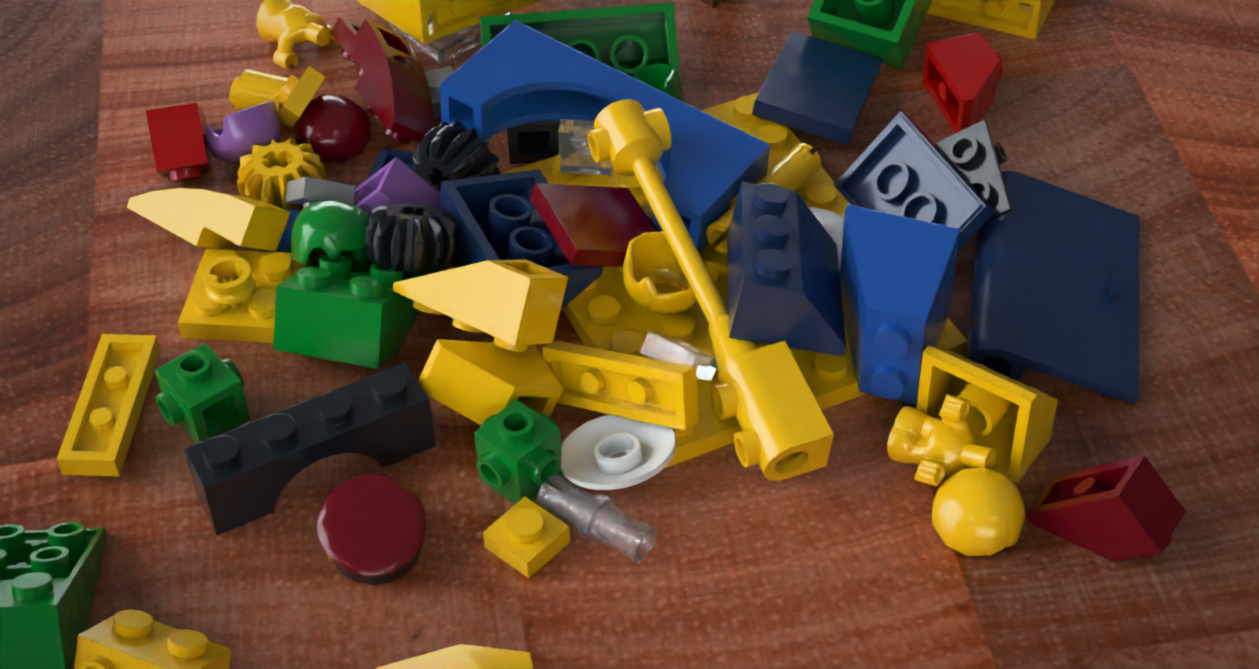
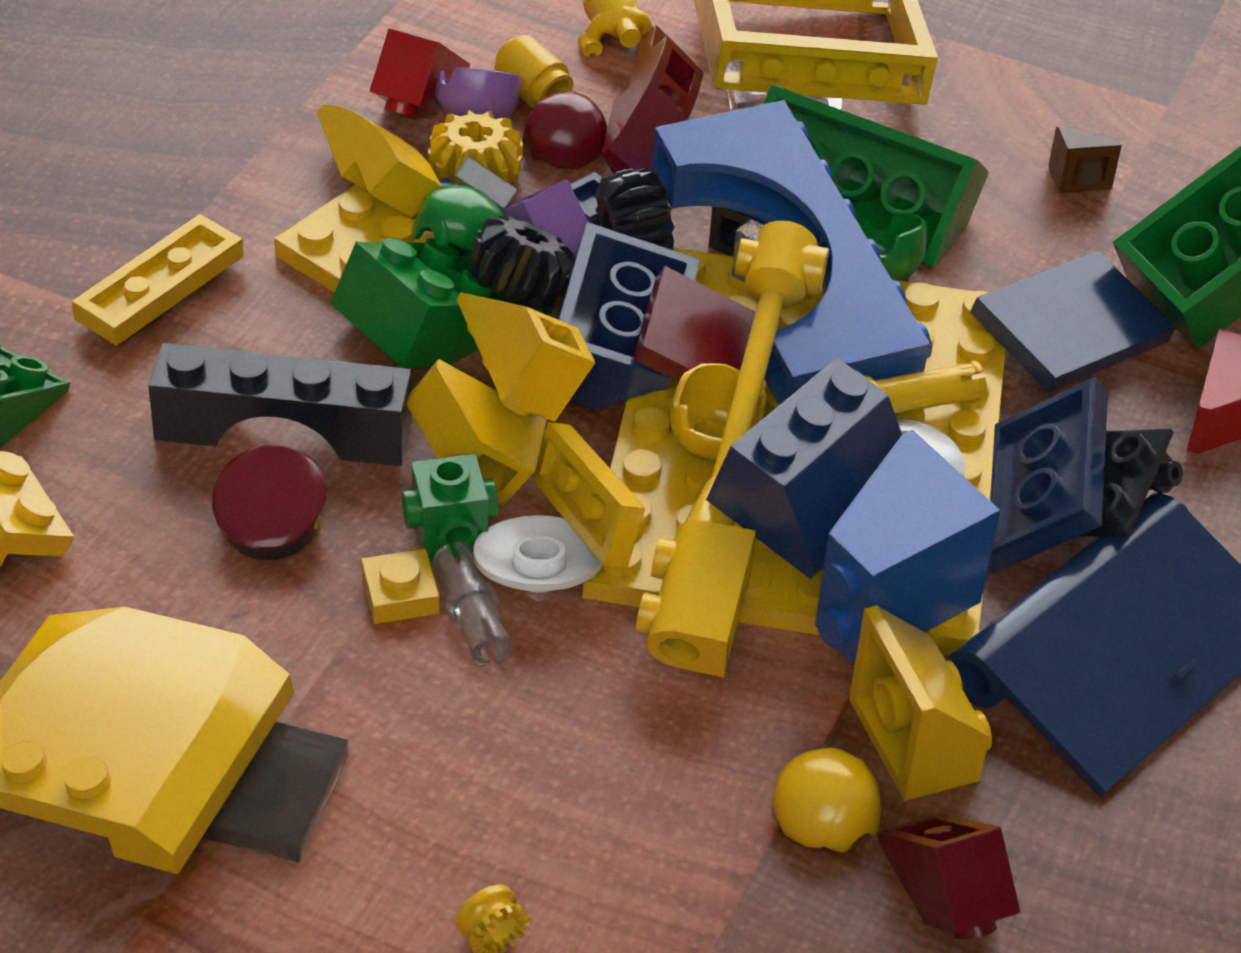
camera: 30 degrees right, 0 degrees up
green brick [155,343,251,443] -> none
yellow bush [202,255,256,309] -> none
yellow plate [275,66,325,129] -> none
clear plate [640,331,717,381] -> none
yellow piece [887,394,996,486] -> none

